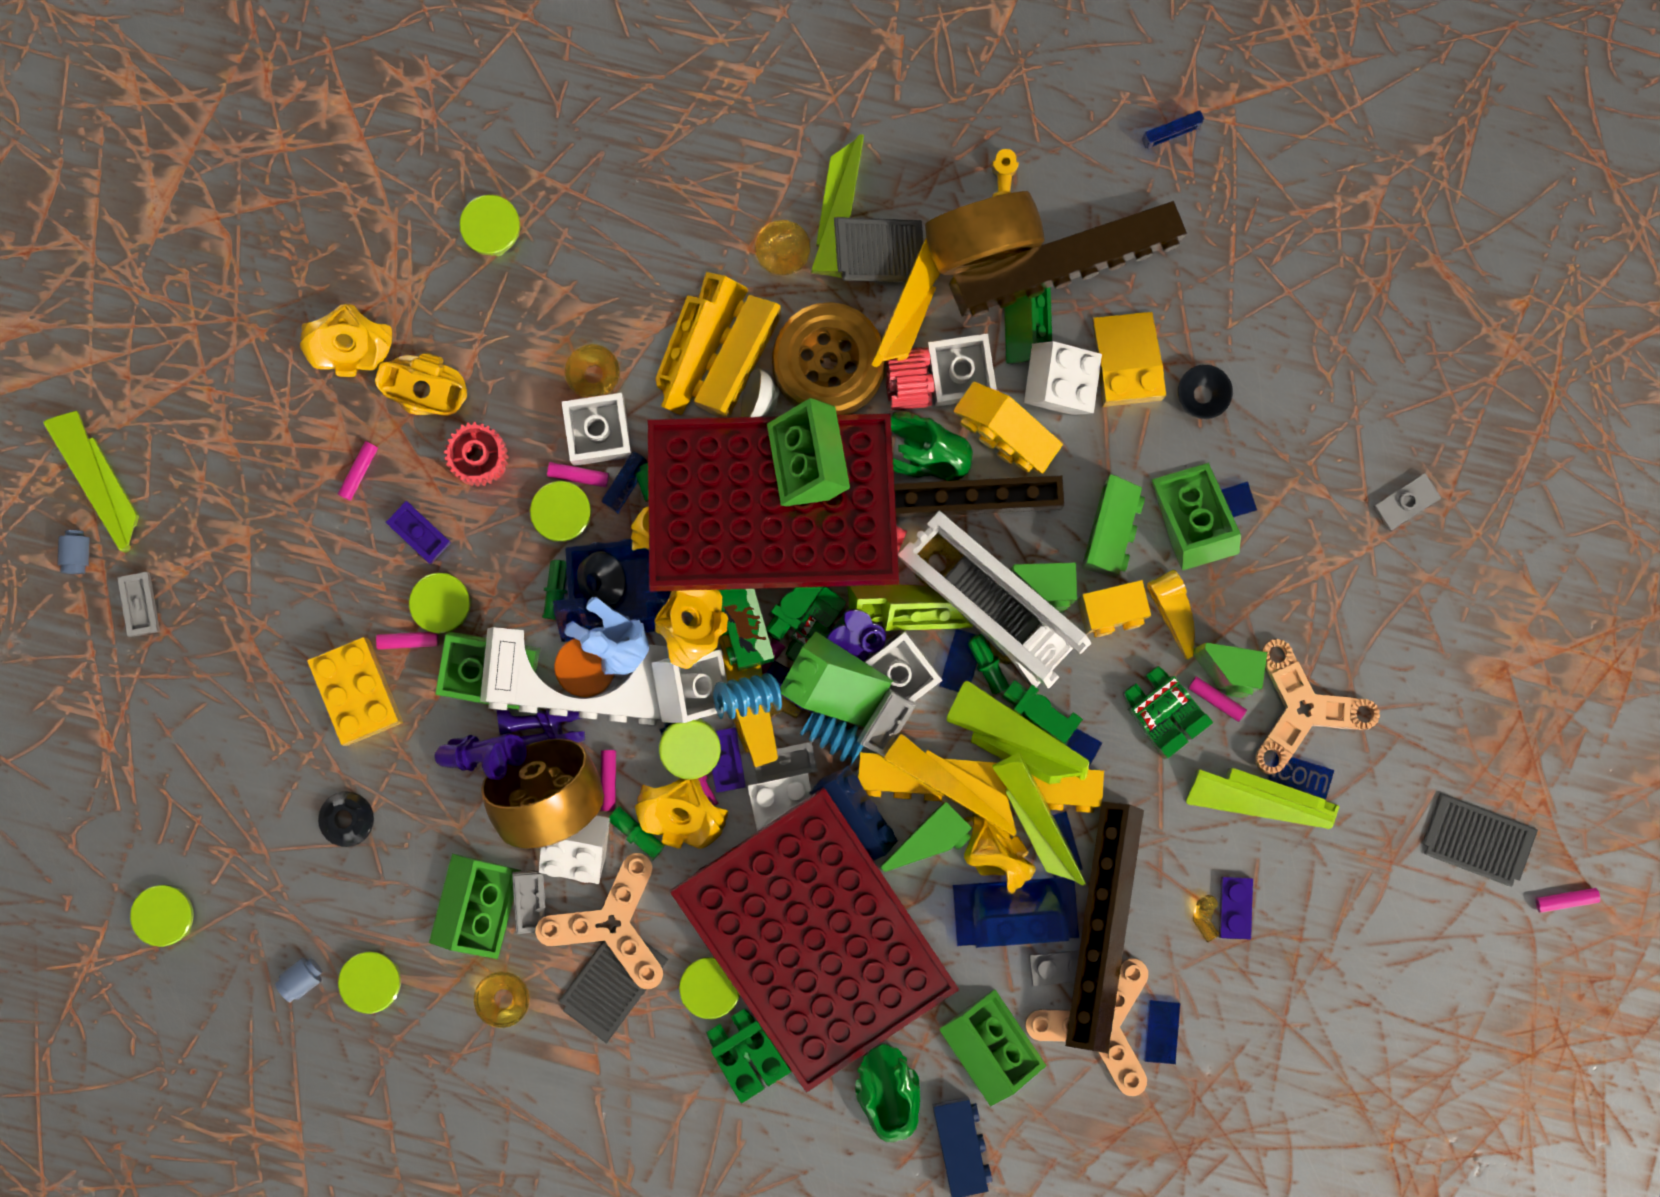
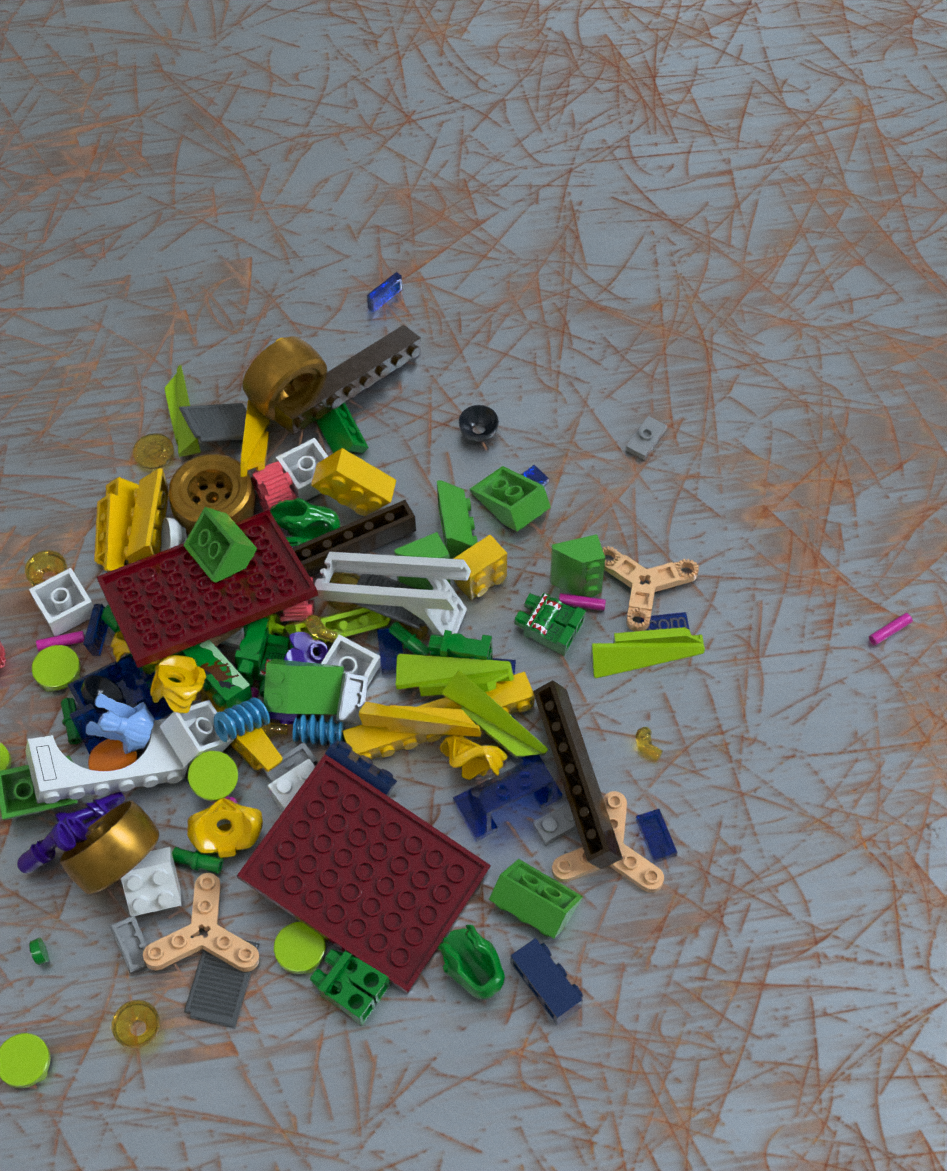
camera: 20 degrees left, 25 degrees down
bright green slope [429,853,521,959] -> none
dark pink piece [600,750,616,811] -> none
dark purple plate [712,727,746,793] -> none
bright green slope [879,802,972,872] -> none
white brick [1024,341,1102,415] -> none
yellow slope [1092,312,1166,407] -> none
yellow piece [1147,569,1195,660] -> none
dark purple plate [1219,877,1253,940] -> none
dark grey window [1422,793,1538,887] -> none
none -> green tile [29,937,49,965]
none -> clear yellow arm [305,615,337,643]

